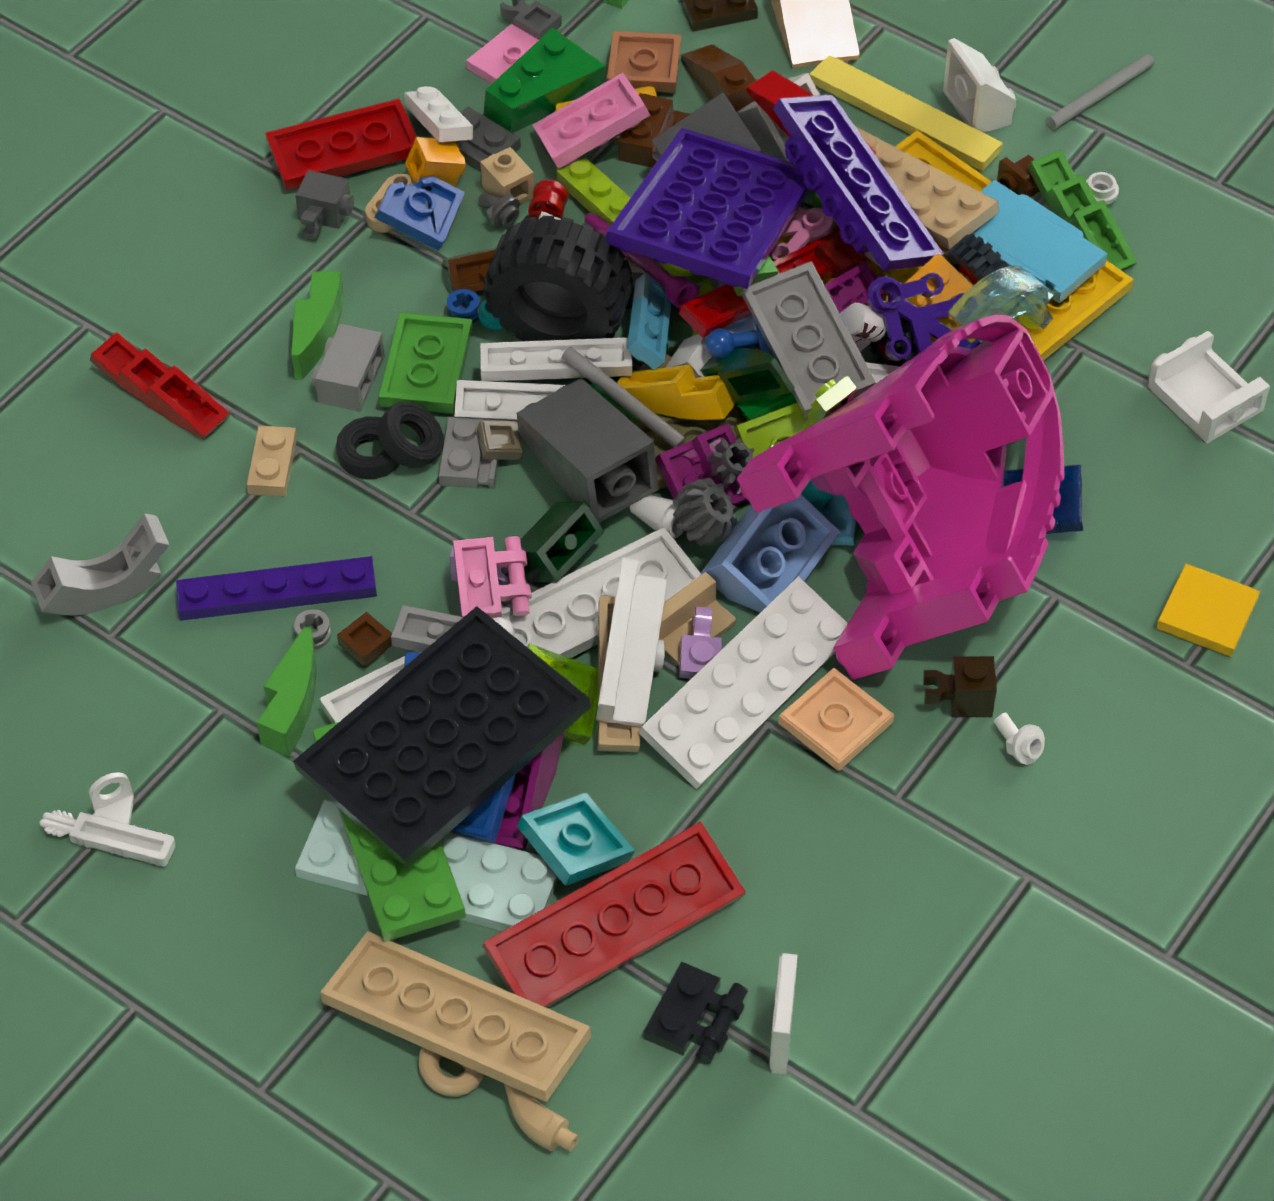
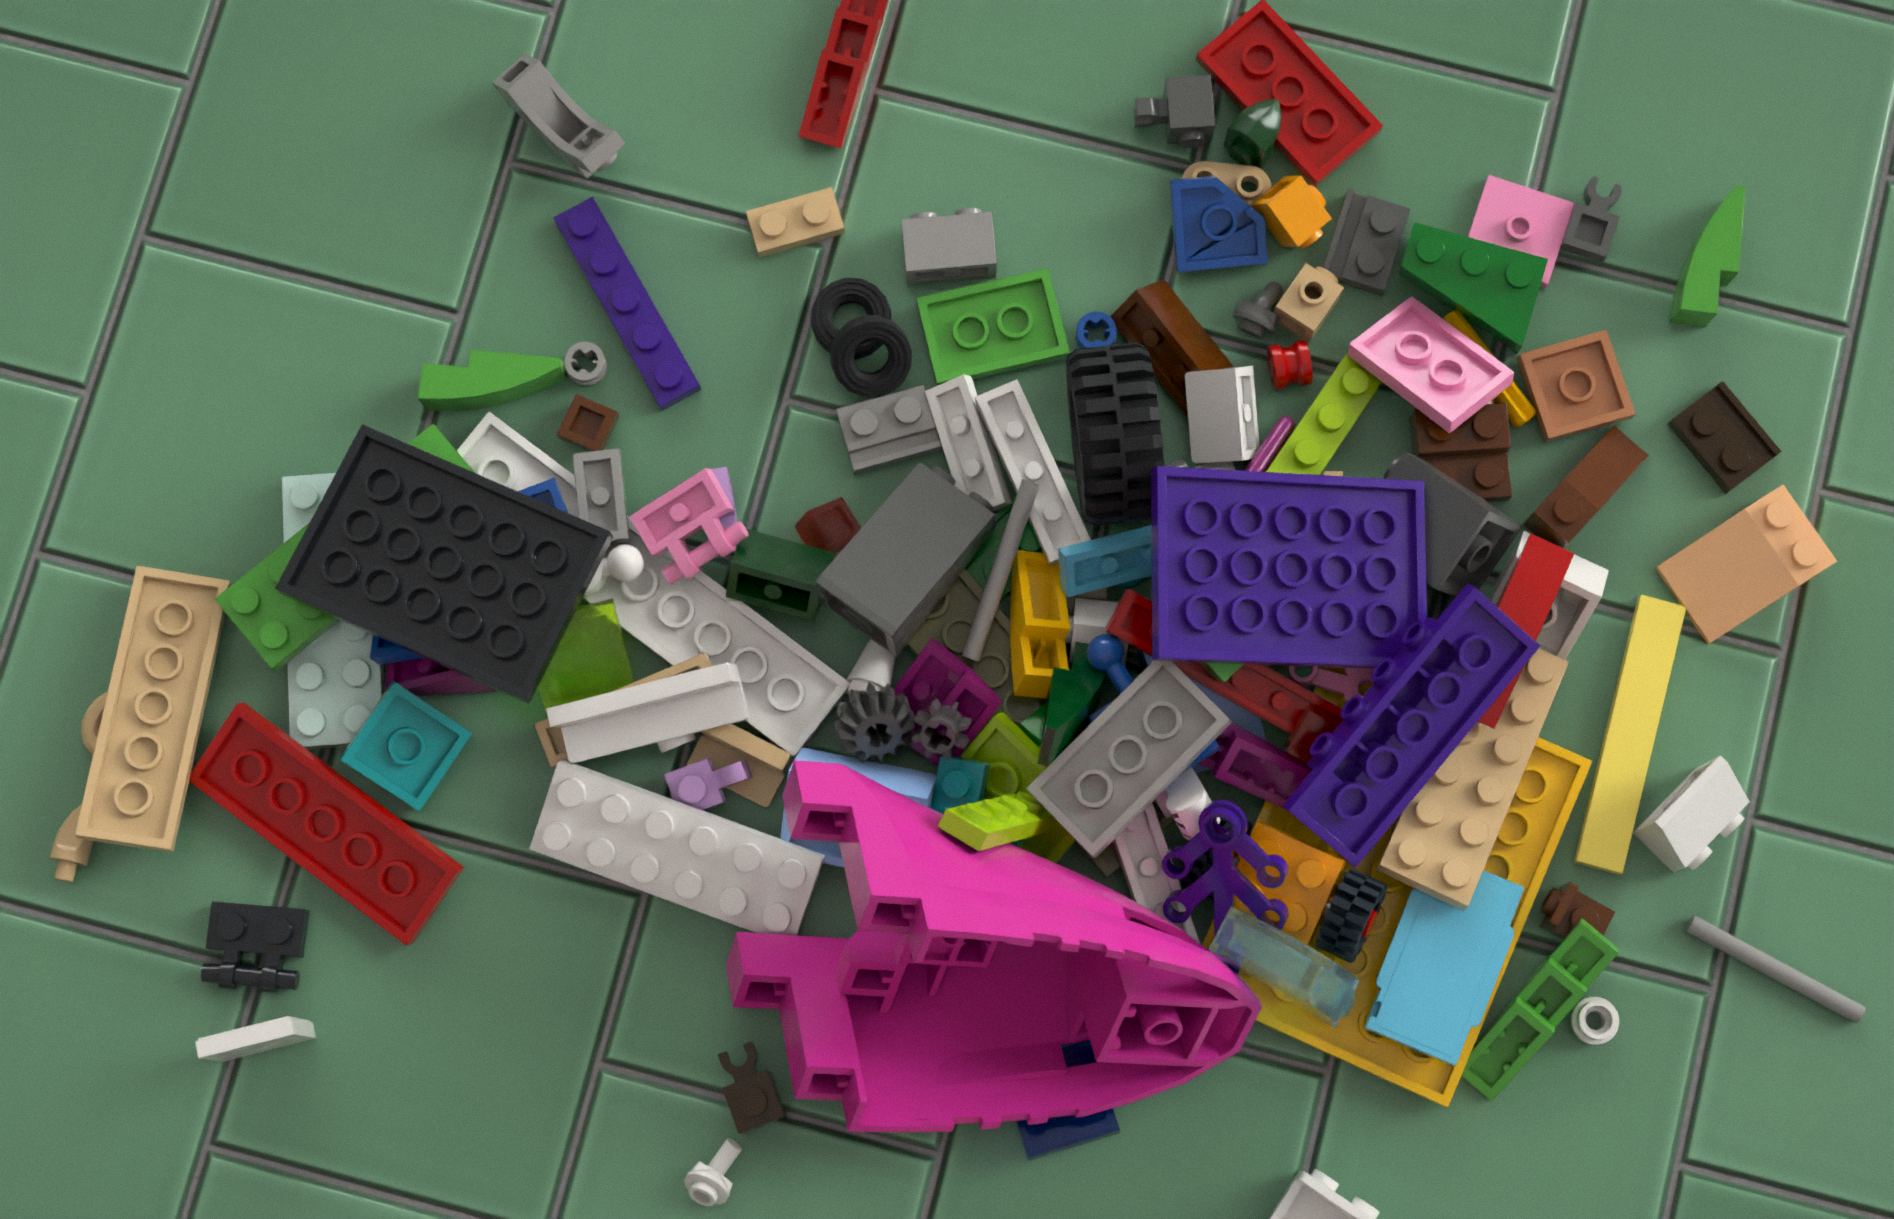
camera: 70 degrees right, 25 degrees up
white piece [39,772,176,867] -> none
bright green slope [291,271,344,380] -> none
white plate [405,87,473,142] -> none
dark tan tile [477,420,523,460] -> none
light nougat plate [778,668,894,771] -> none
none -> clear red slope [795,497,861,554]
none -> dark green plate [1223,99,1282,169]

